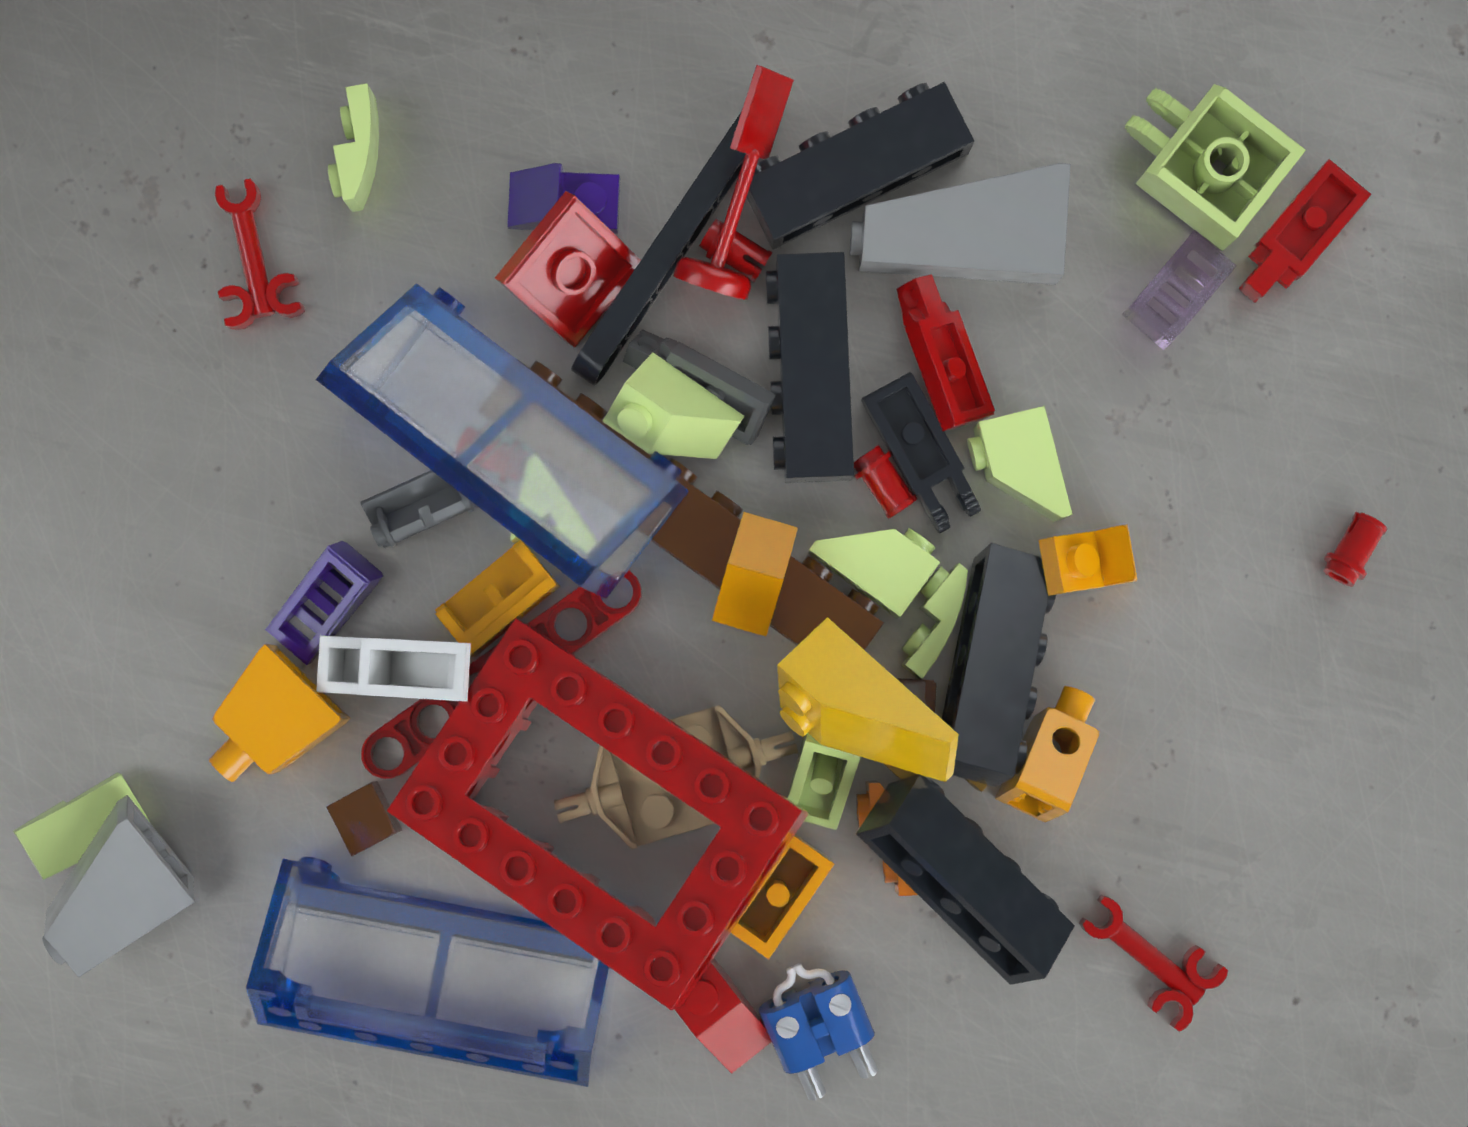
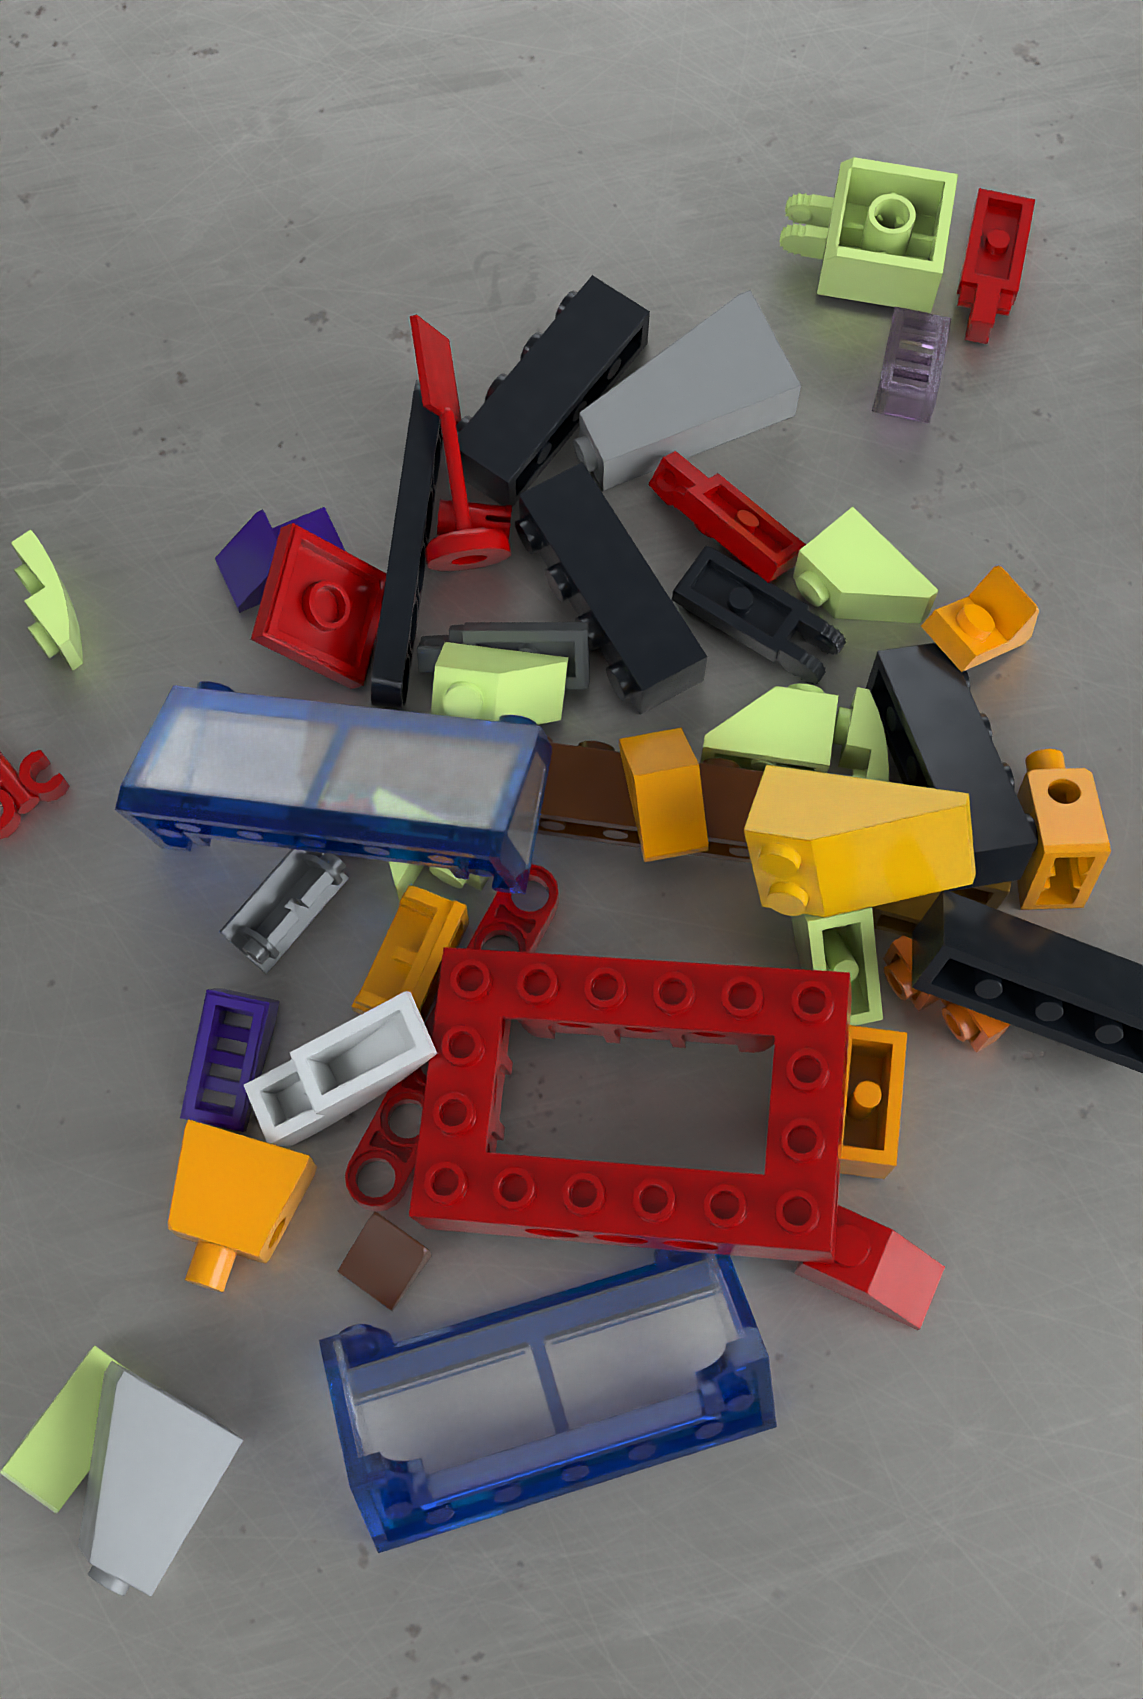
camera: 25 degrees left, 15 degrees down
tan plate [554,705,798,849] -> none
blue piece [759,963,878,1101] -> none
red pin [854,445,917,519] -> none

